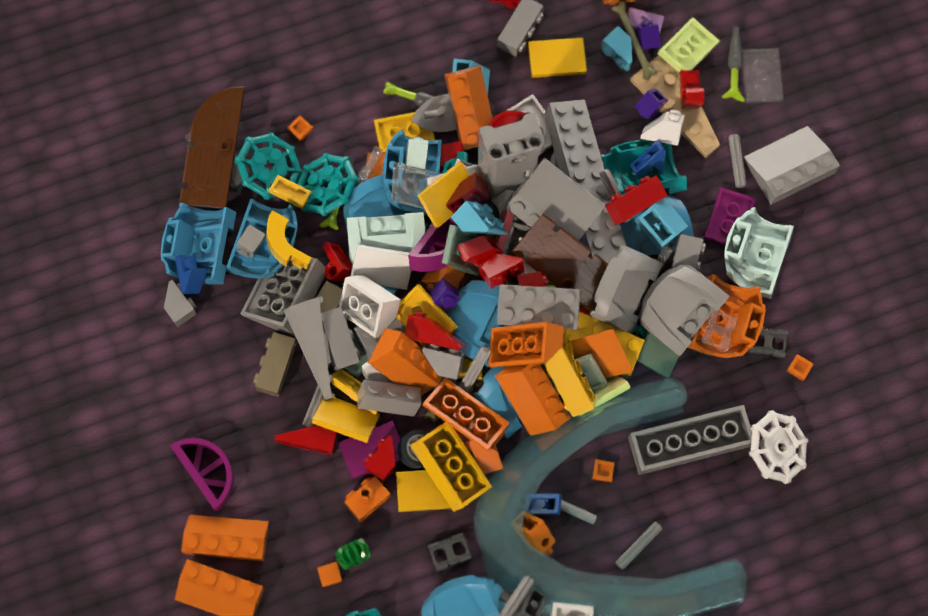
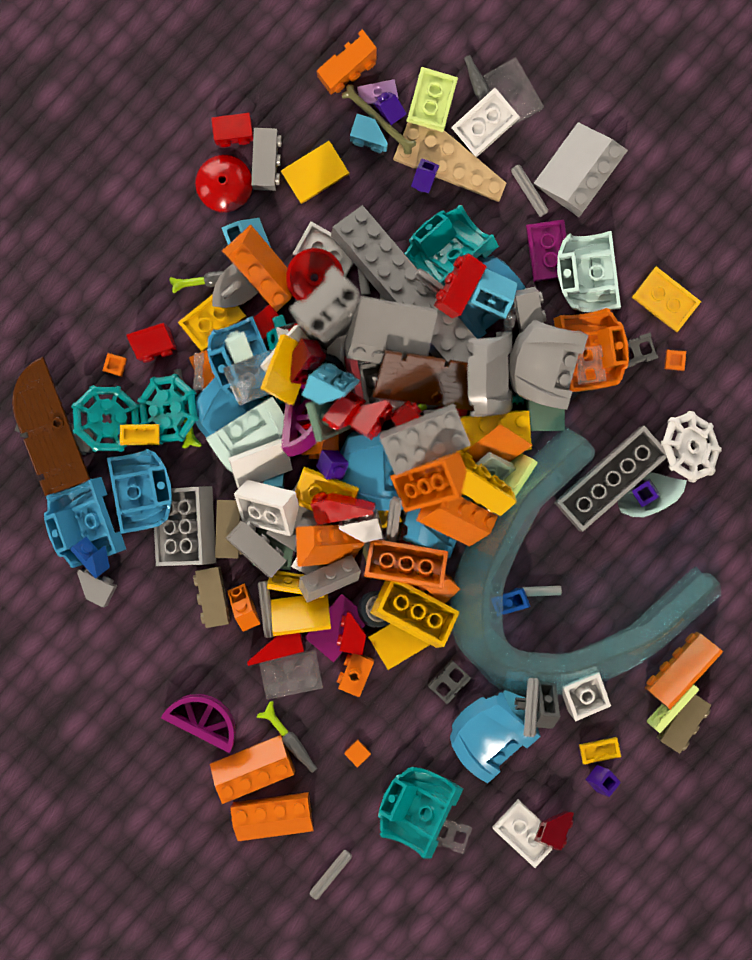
camera: 25 degrees left, 15 degrees up
light grey brick [237,224,266,258] -> none
yellow arch [266,211,312,269] -> none
light grey wedge [283,296,335,400] -> none
red plate [322,242,353,283] -> none
green gear [335,539,371,570] -> none
orange torso [510,510,555,557] -> none
orange tile [592,459,615,483] -> none
light grey axle [616,522,662,569] -> none
blue slope [630,140,666,178] -> none
white slope [641,110,685,146] -> none
red plate [679,70,704,108] -> none
none -> red slope [126,323,177,363]
none -> red dish [196,155,253,212]
none -> orange slope [227,583,260,631]
none -> dark grey piece [257,701,317,773]
none -> clear plate [259,650,323,700]
none -> white plate [451,88,520,157]
none -> light aqua piece [618,473,687,517]
none -> yellow tile [632,266,701,332]
none -> dark purple brick [632,478,660,507]

